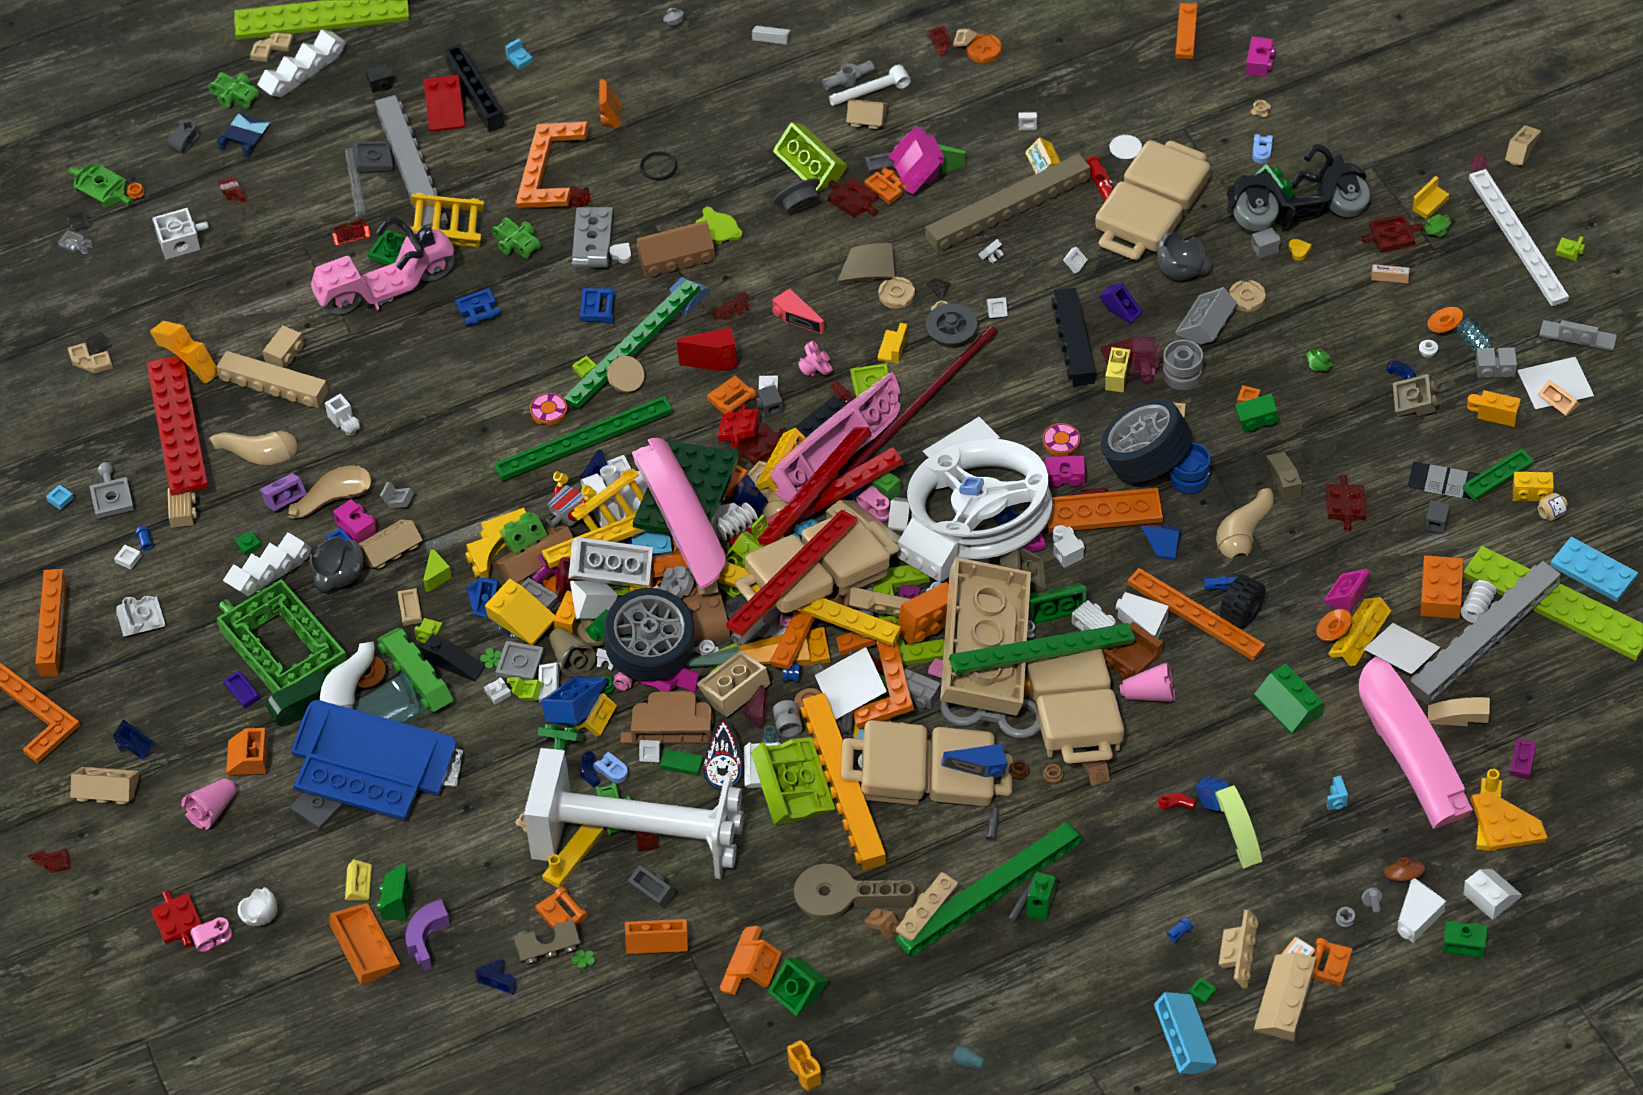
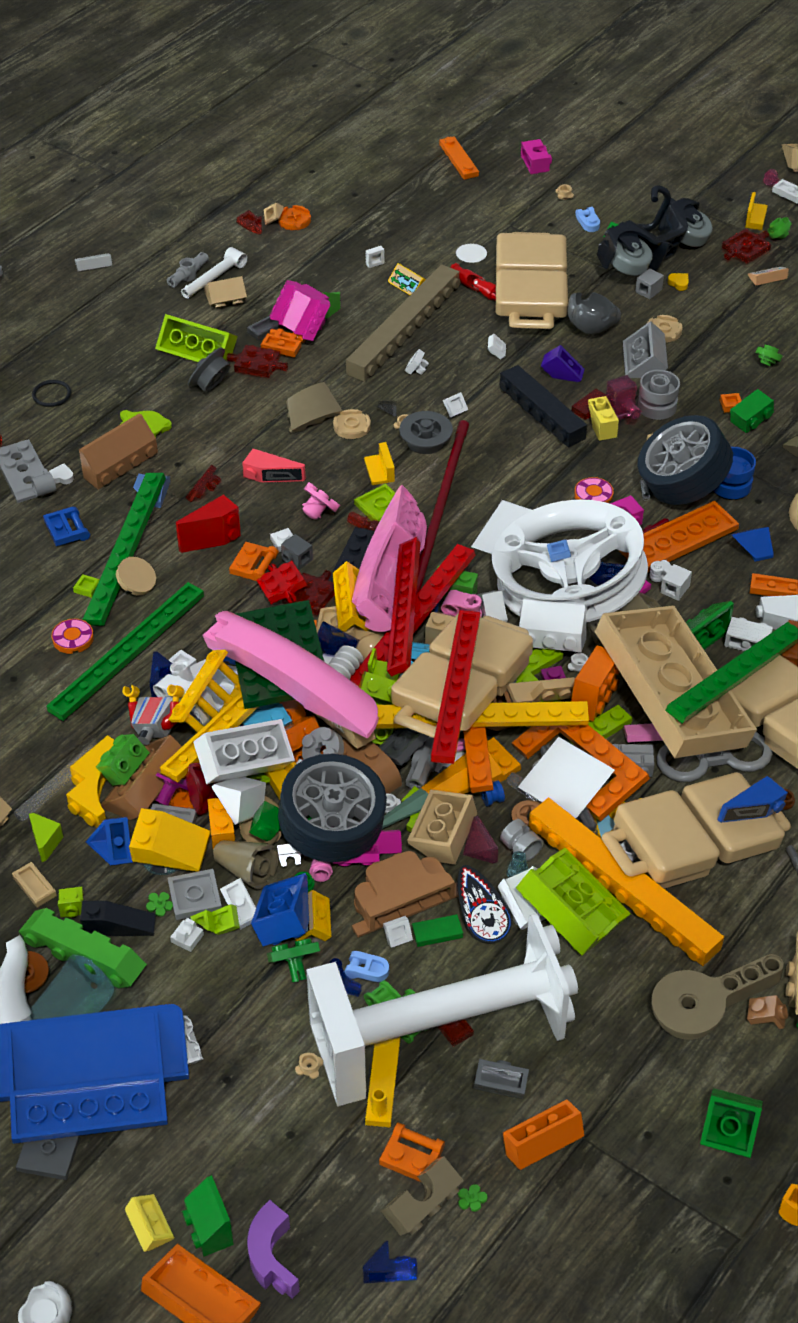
camera: 30 degrees left, 5 degrees down
orange plate [720,926,782,995] -> none

